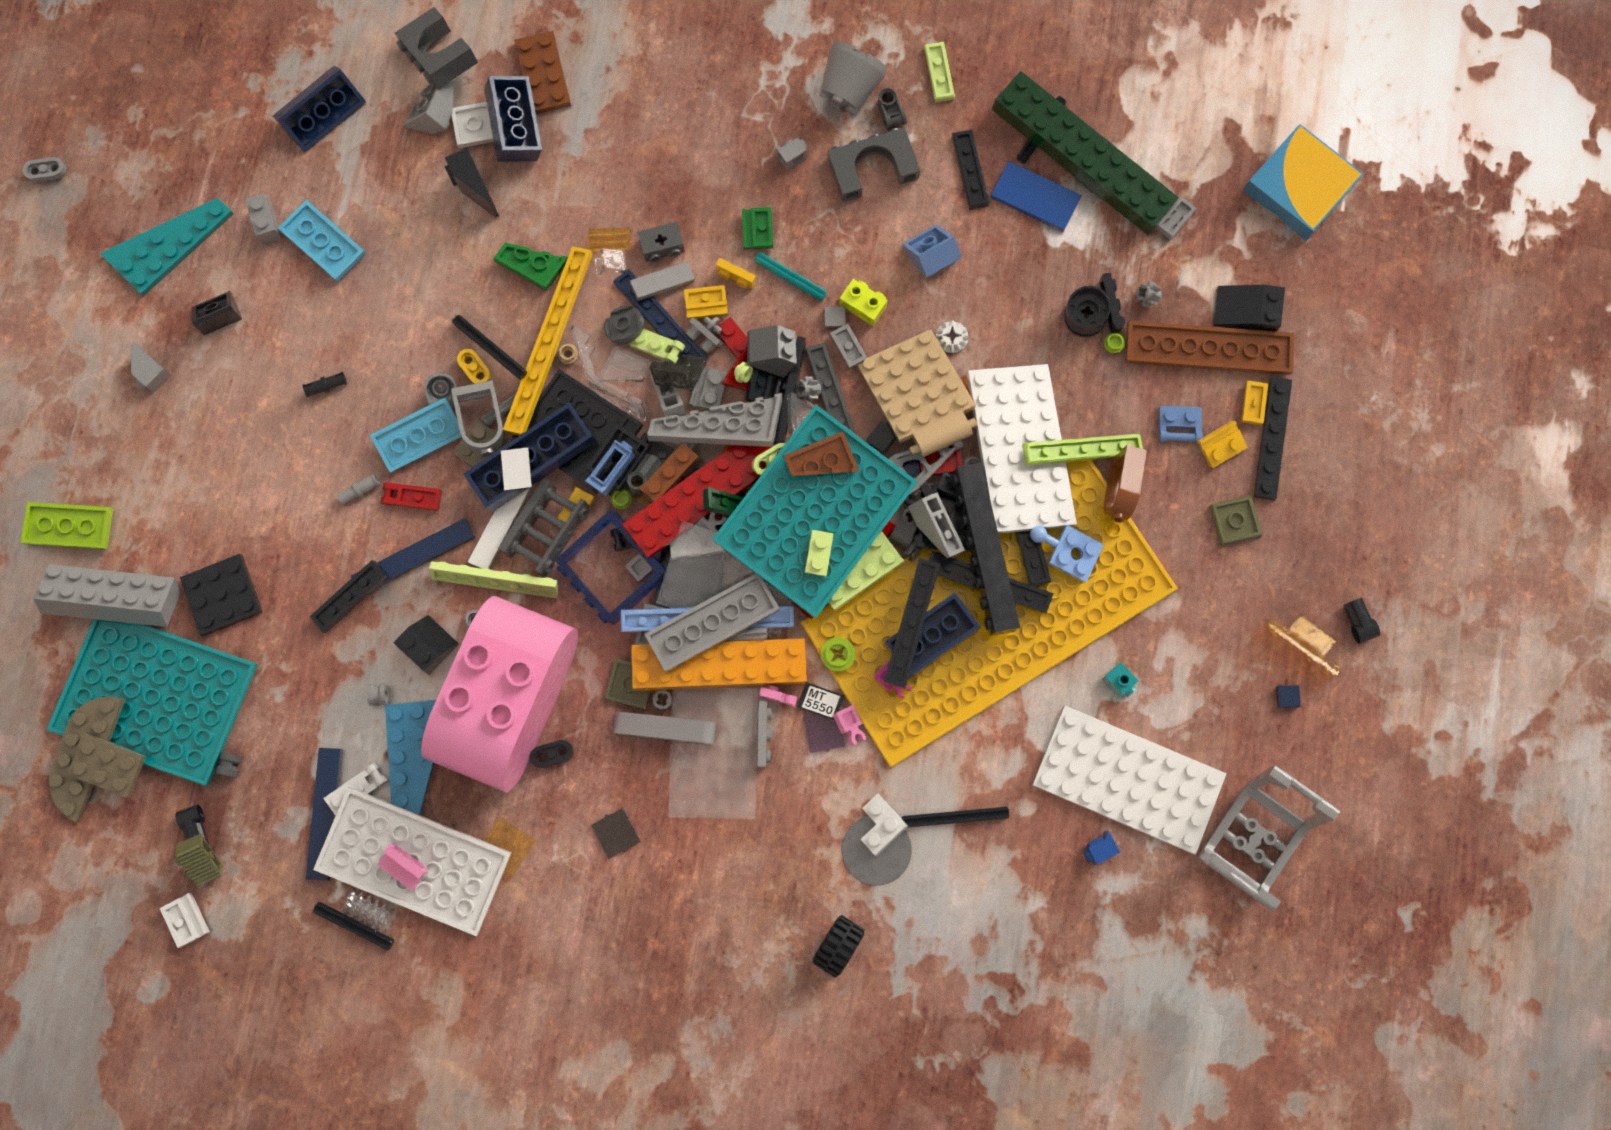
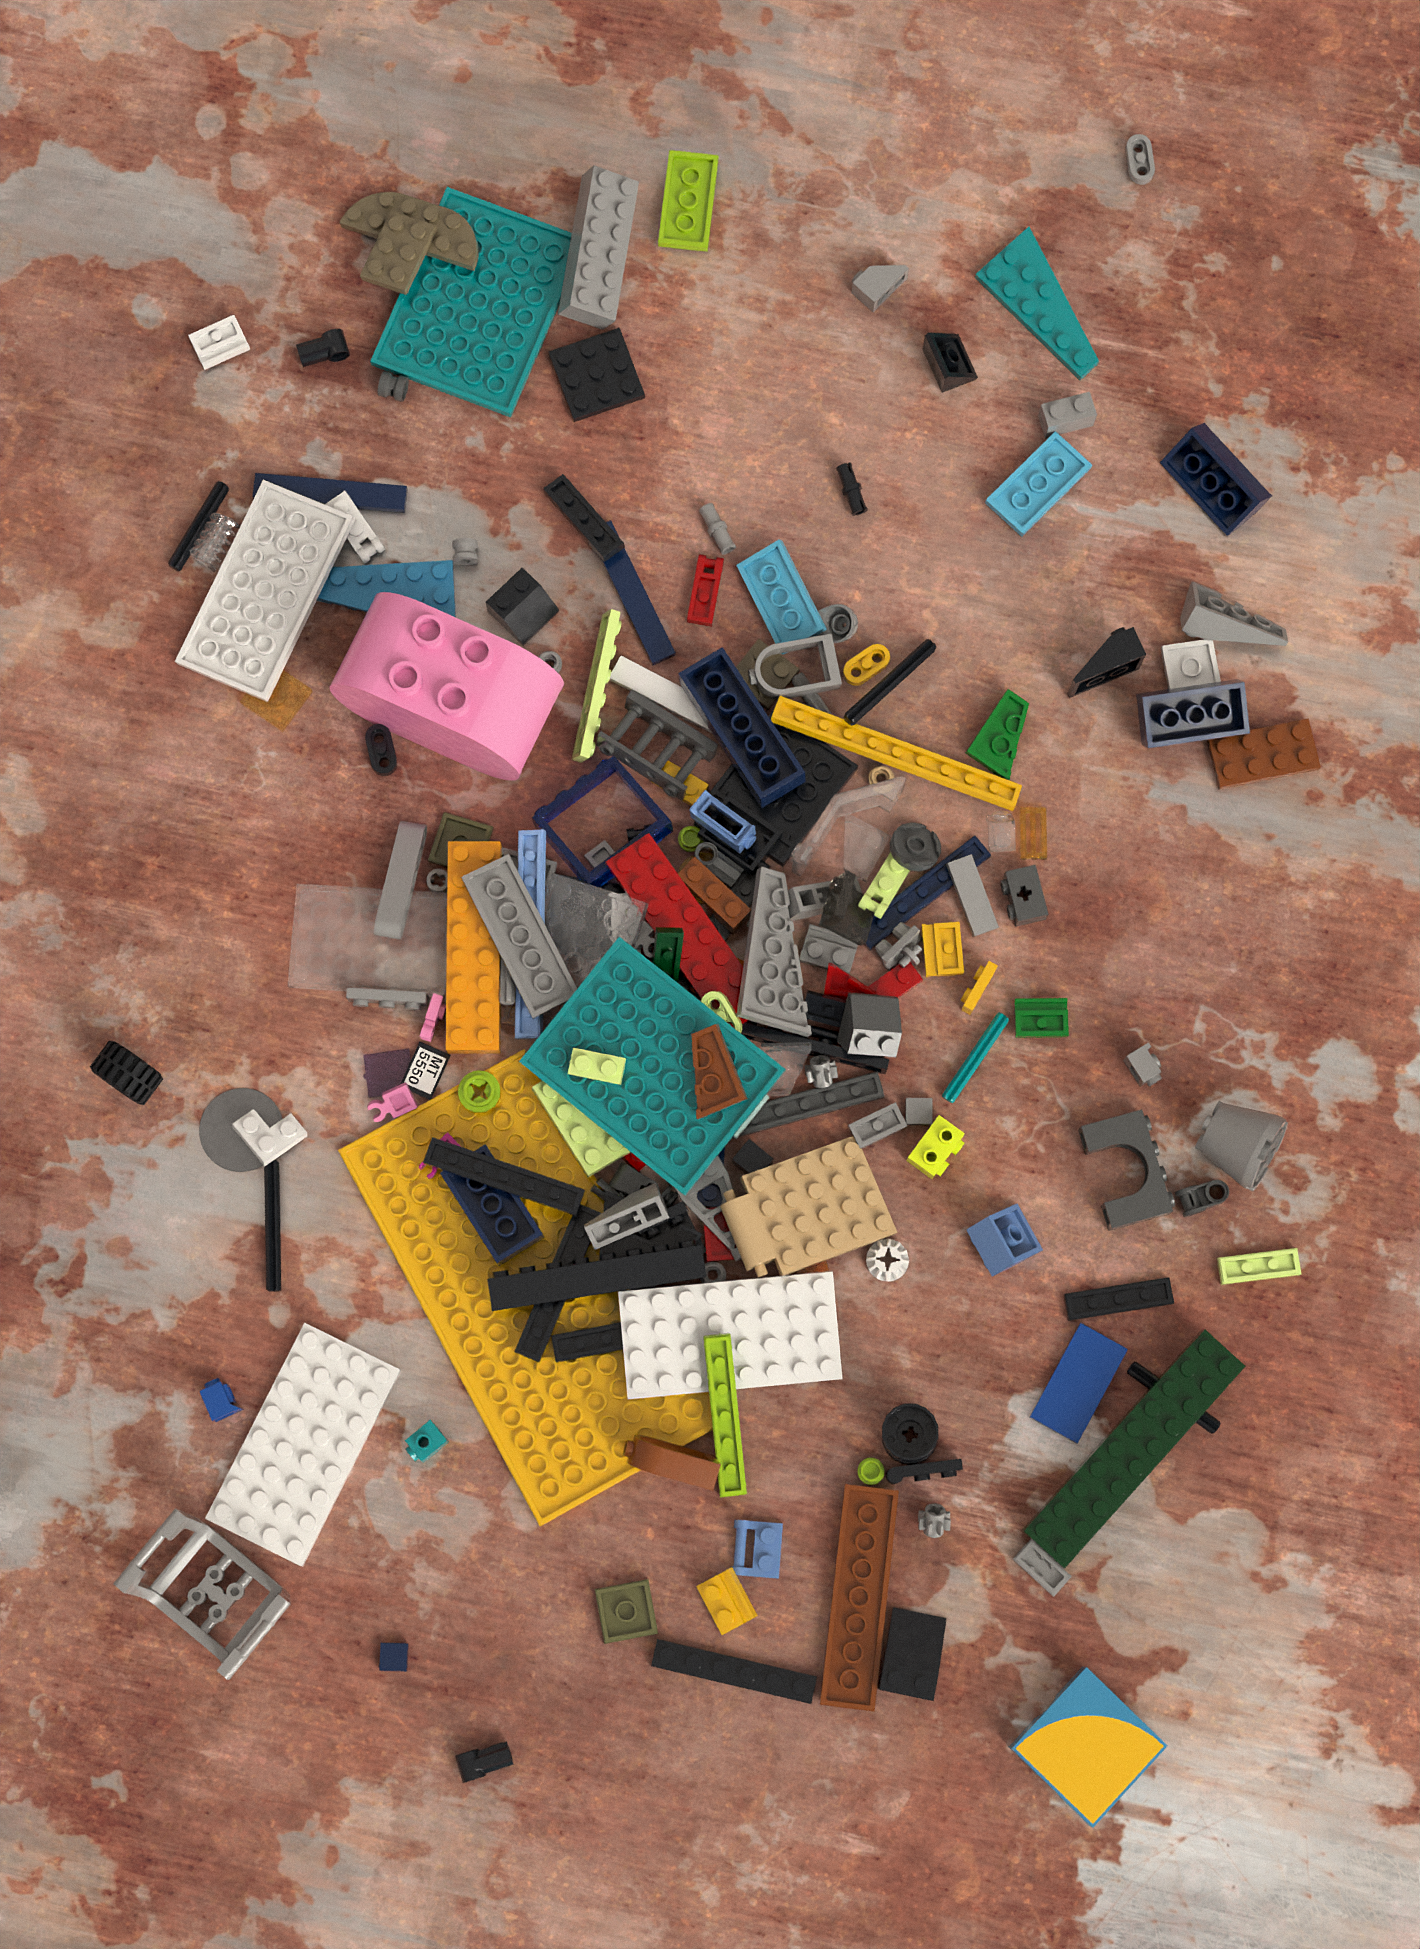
camera: 90 degrees right, 0 degrees up
olive brick [174,833,223,887] -> none
bright pink panel [378,843,429,890] -> none
dark grey arch [395,7,478,89] -> none
white sticker [501,448,532,490] -> none
clear smoke piece [591,808,641,859] -> none
yellowish green plate [734,362,753,383] -> none
light blue plate [1030,525,1104,583] -> none
yellow plate [1241,381,1268,426] -> none
clear yellow bracket [1267,614,1341,677] -> none

